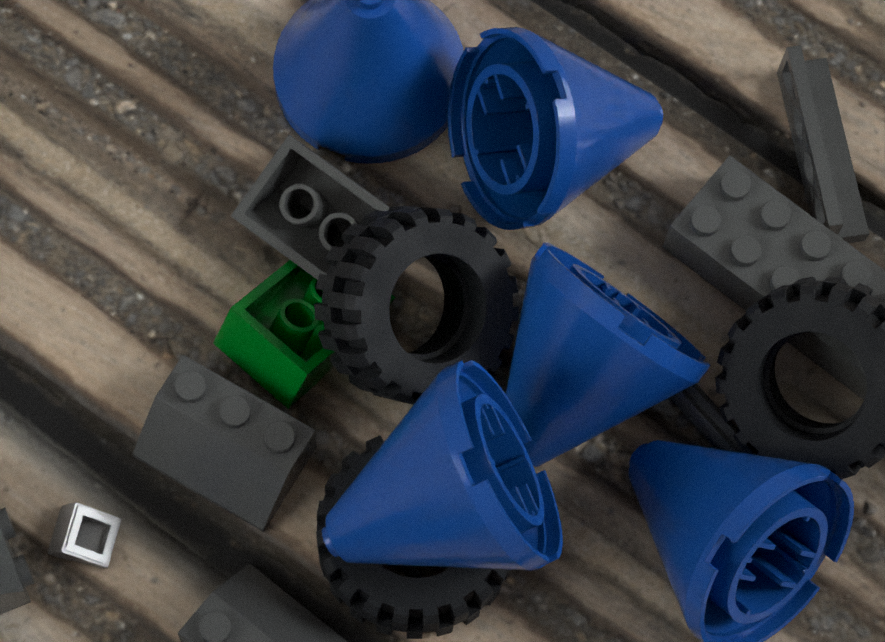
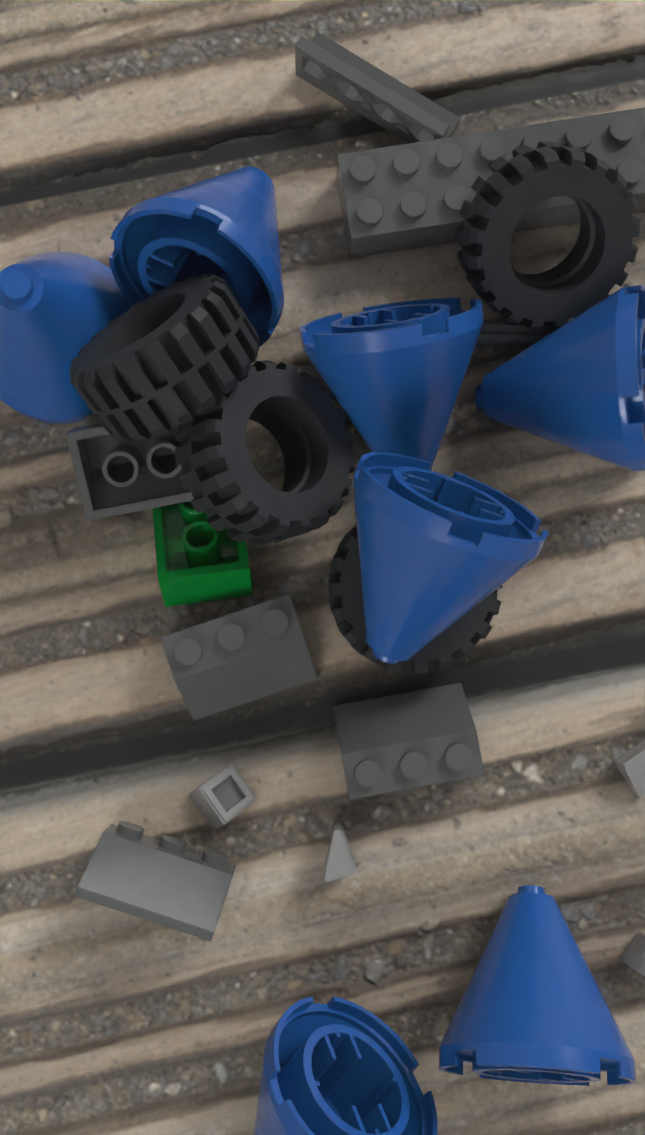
camera: 50 degrees left, 15 degrees up
none -> black tyre [70,273,259,442]

